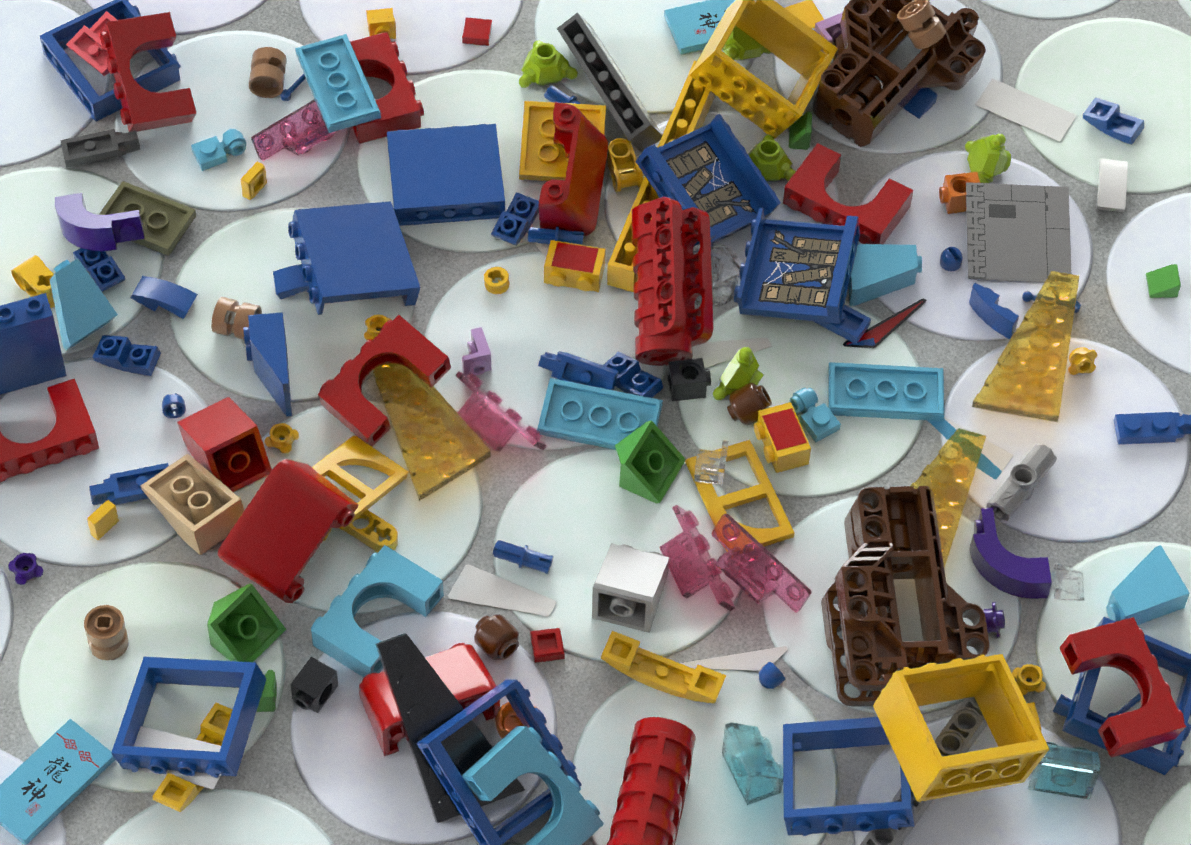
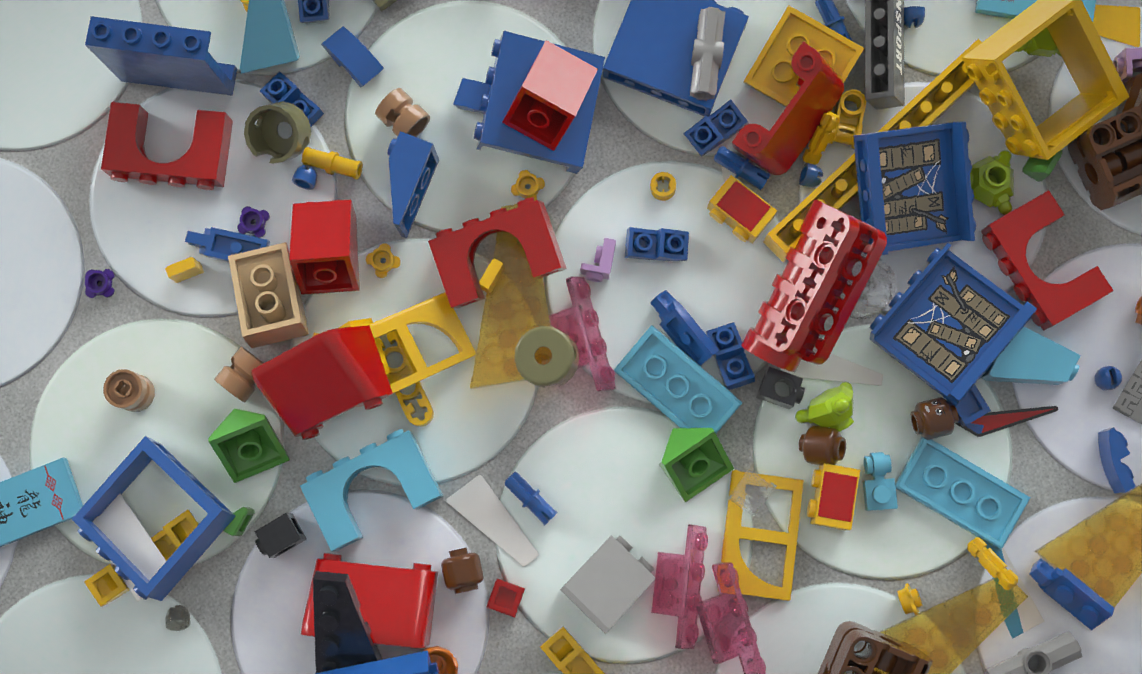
camera: 35 degrees right, 25 degrees up
none -> clear smoke hinge [165,605,191,631]
none -> medium nougat wheel [214,347,263,403]
none -> dark purple plate [237,206,270,238]
none -> olive piece [244,101,311,164]
none -> yellow pin [301,147,363,180]
none -> yellow tile [479,258,505,294]
none -> slope [502,40,598,151]
none -> olive piece [514,326,579,388]
none -> blue slope [625,227,689,261]
none -> light grey piece [690,7,725,100]
none -> blue hinge [799,163,823,188]
none -> yellow axle [802,111,840,165]
none -> yellow plate [897,583,923,615]
none -> blue hinge [904,6,925,28]
none -> reddish brown head [910,397,959,440]
none -> yellow axle [967,537,1018,590]
none -> blue hinge [1029,558,1115,631]

